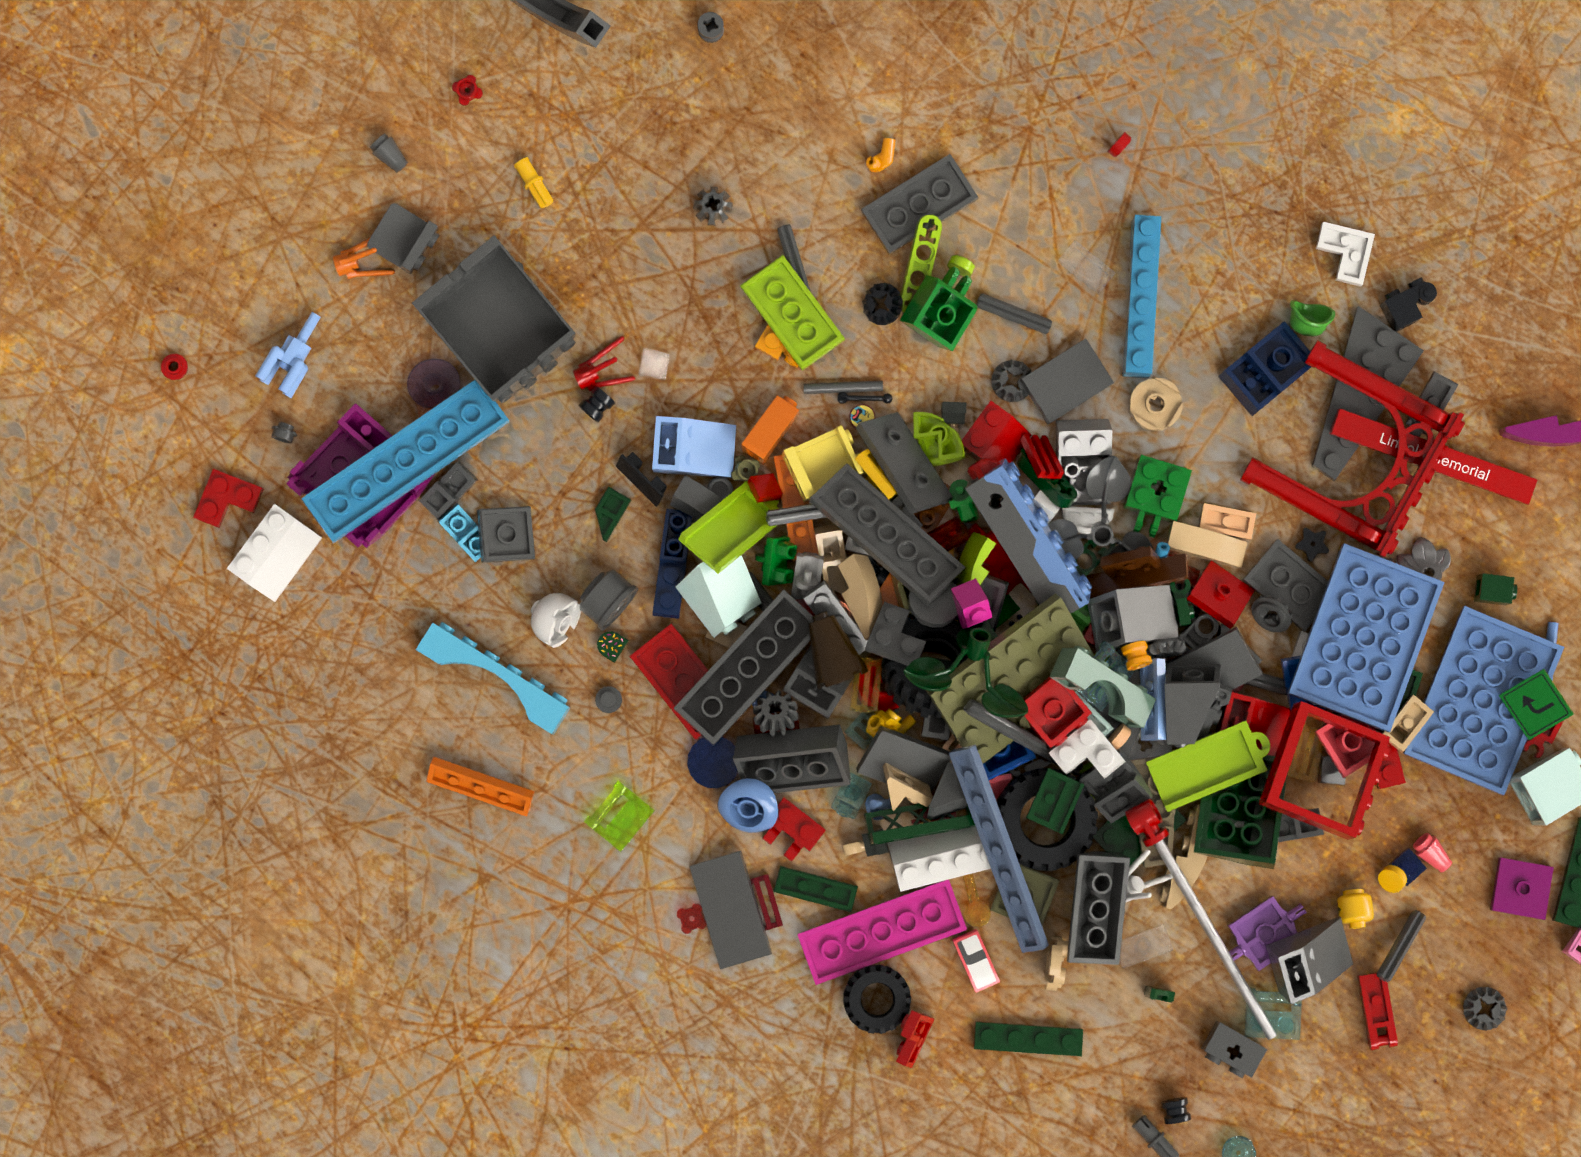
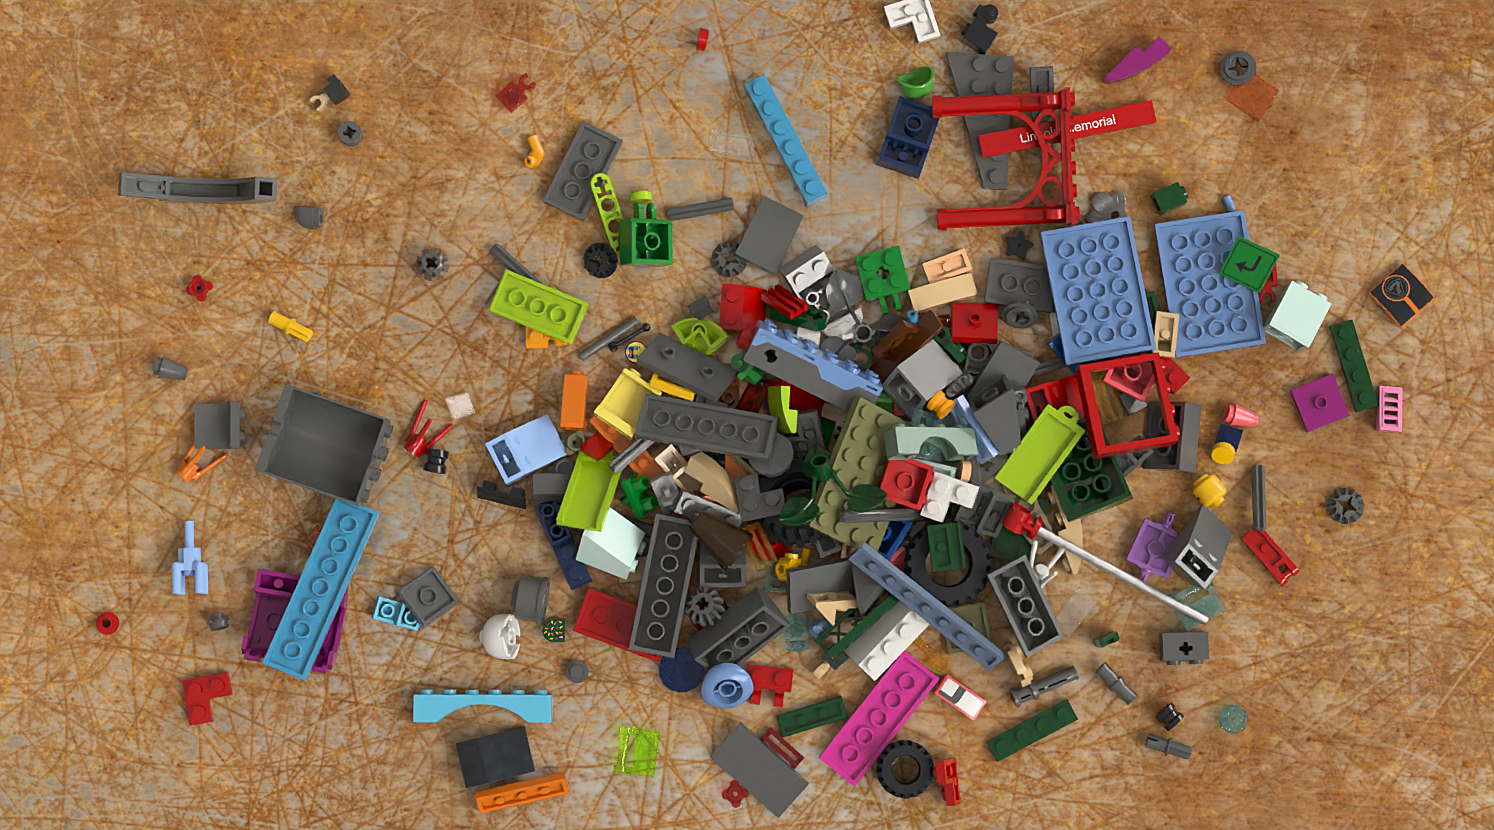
camera: 30 degrees left, 0 degrees up
white slope [227,504,322,602] -> none
dish [407,359,460,408] -> none
dark grey slope [419,461,478,519] -> none
dark green tile [595,486,632,542] -> none
dark pink slope [951,578,992,629] -> none
tan plate [1129,378,1183,431] -> none
none -> dark grey piece [294,206,324,230]
none -> black slope [456,727,535,788]
none -> clear red plate [496,73,536,114]
none -> dark grey pin [1009,665,1079,708]
none -> dark grey pin [1095,662,1138,705]
none -> dark grey slope [1142,401,1202,473]

